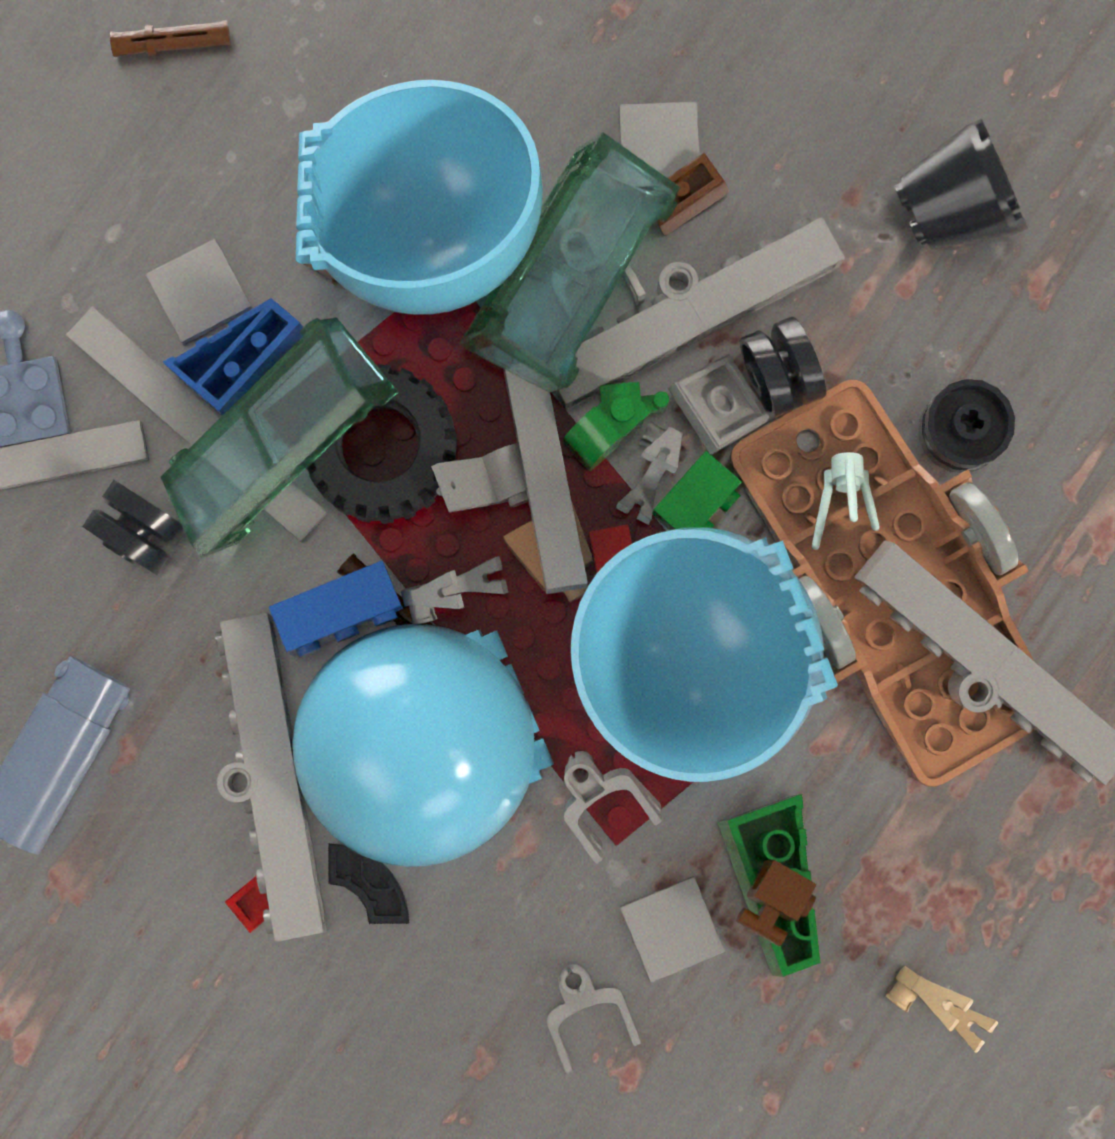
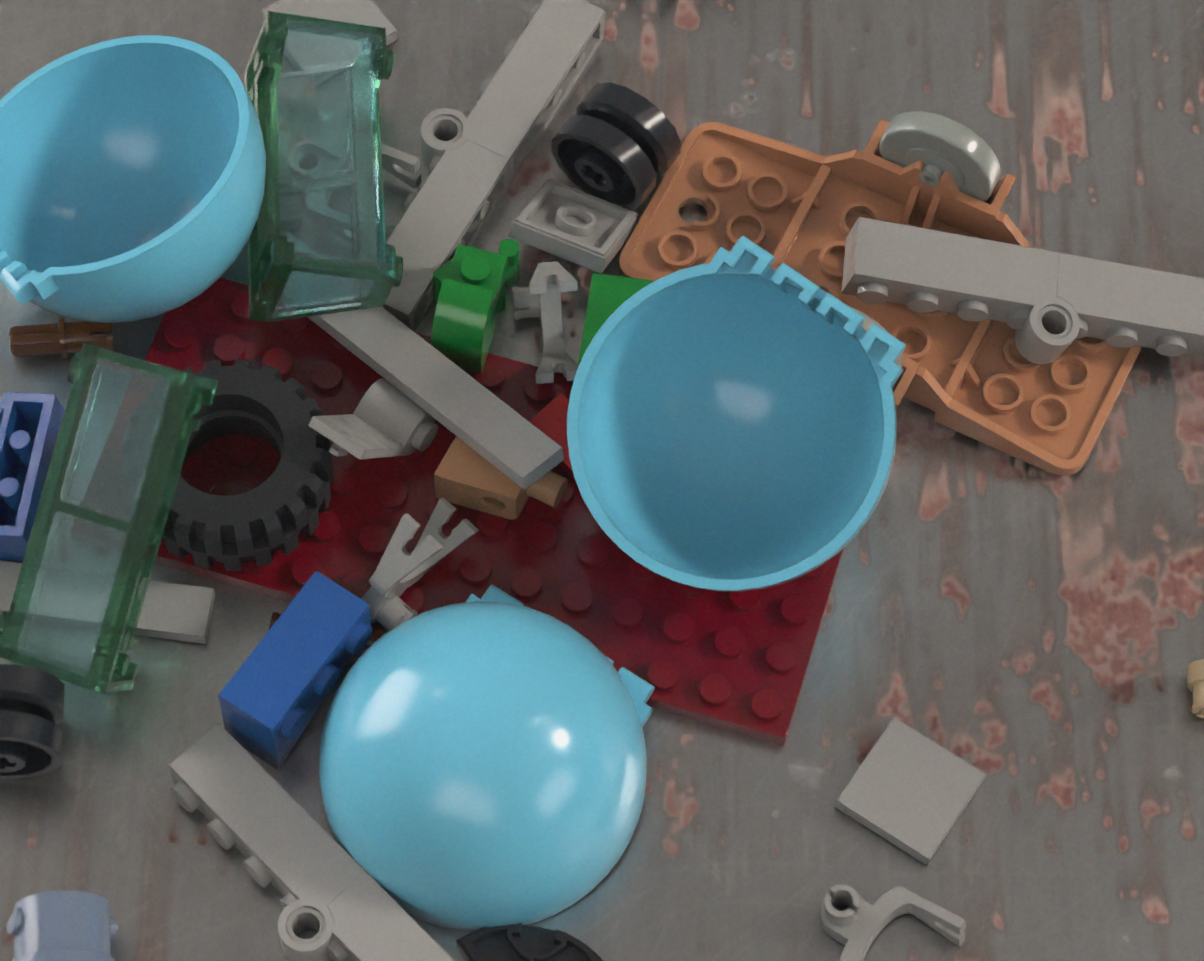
camera: 30 degrees left, 20 degrees down
light grey piece [564,751,662,864] -> none
reddish brown slope [639,153,729,236] -> none
green wedge [717,794,821,977] -> none
reddish brown brick [736,860,817,947] -> none
light aqua plant [812,452,880,550] -> none
black wheel [918,379,1015,473] -> none

